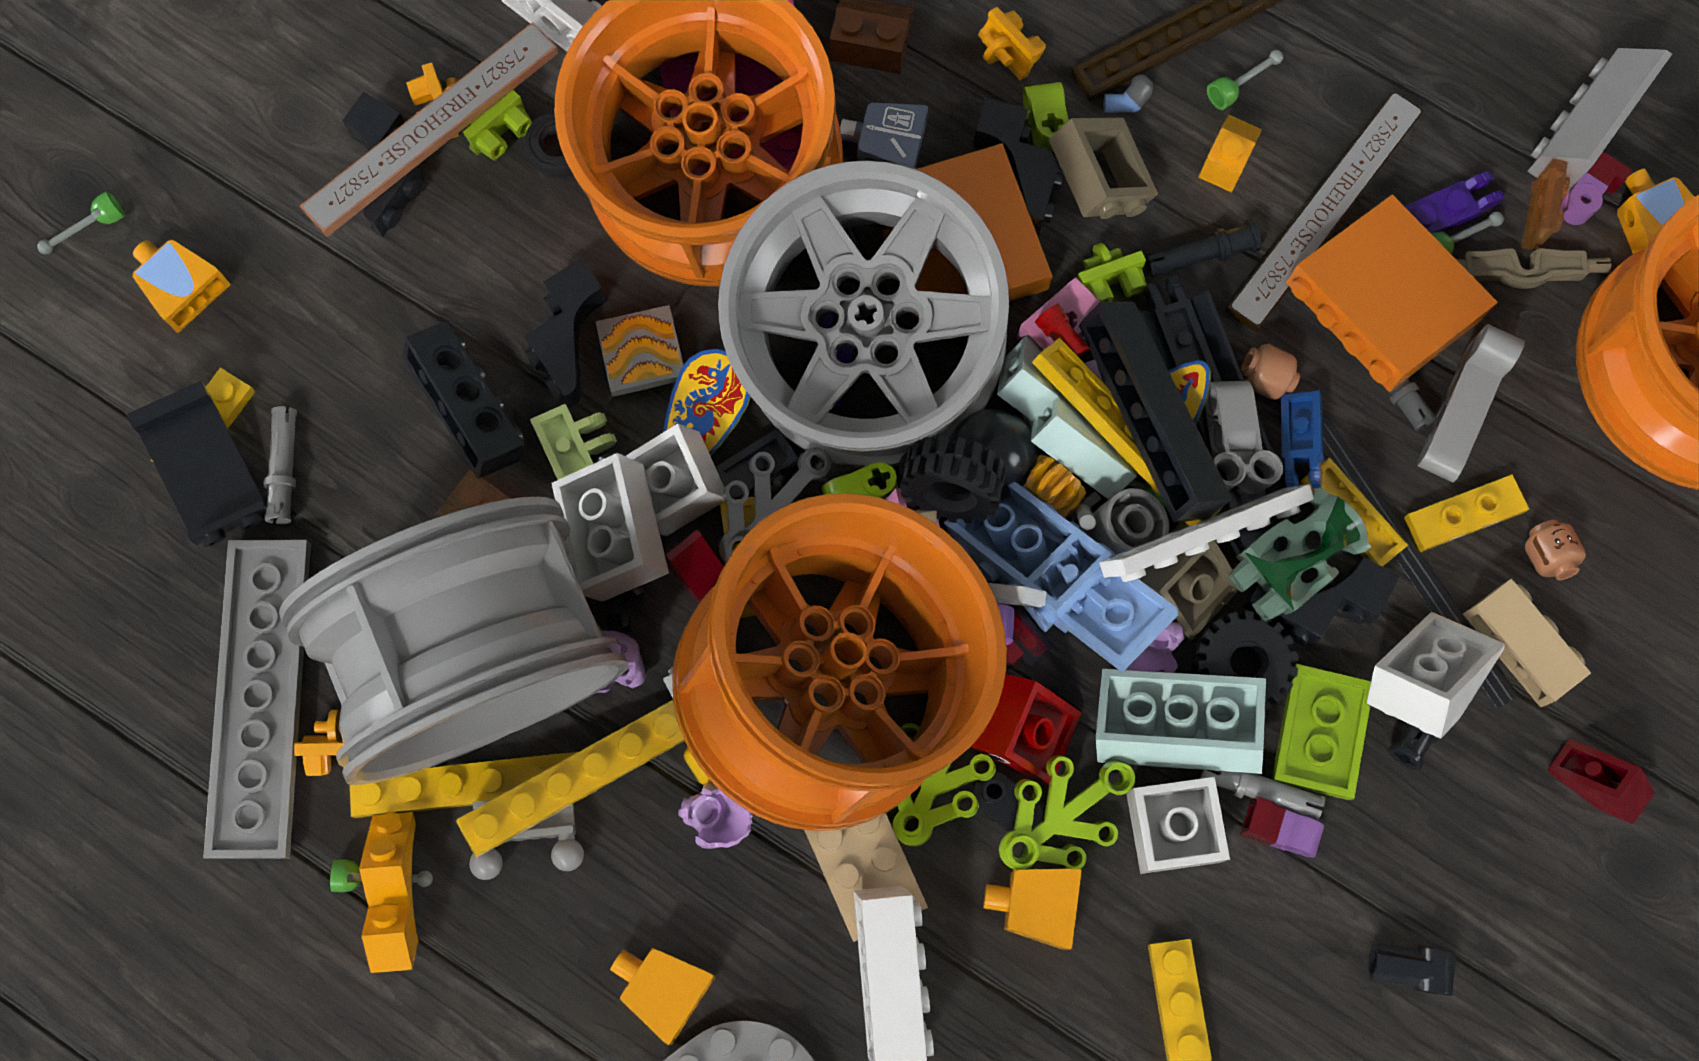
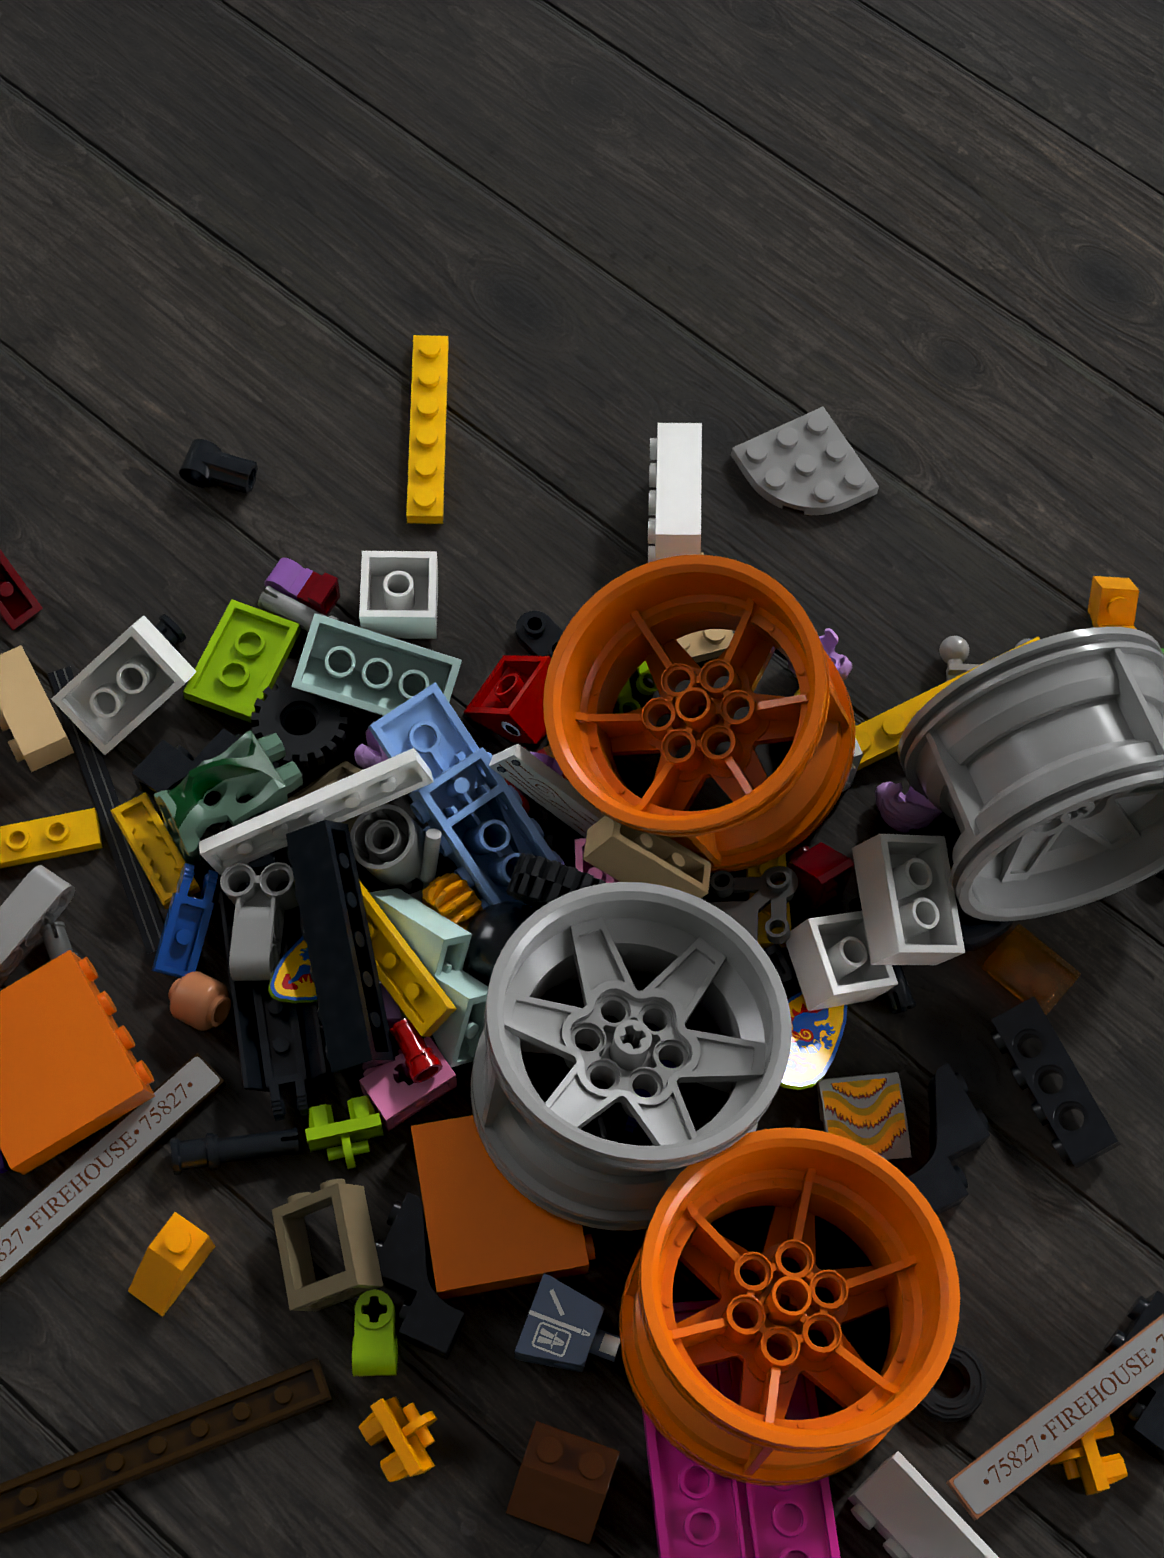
camera: 175 degrees left, 10 degrees down
lime hips [463,90,532,161] -> none
yellowish green hinge [530,404,617,480] -> none
light orange torso [610,948,716,1045] -> none
light orange torso [983,869,1082,950] -> none
lime plant [999,755,1135,870] -> none
arm [1103,75,1153,113] -> none
bright green hinge [1207,50,1284,110] -> none

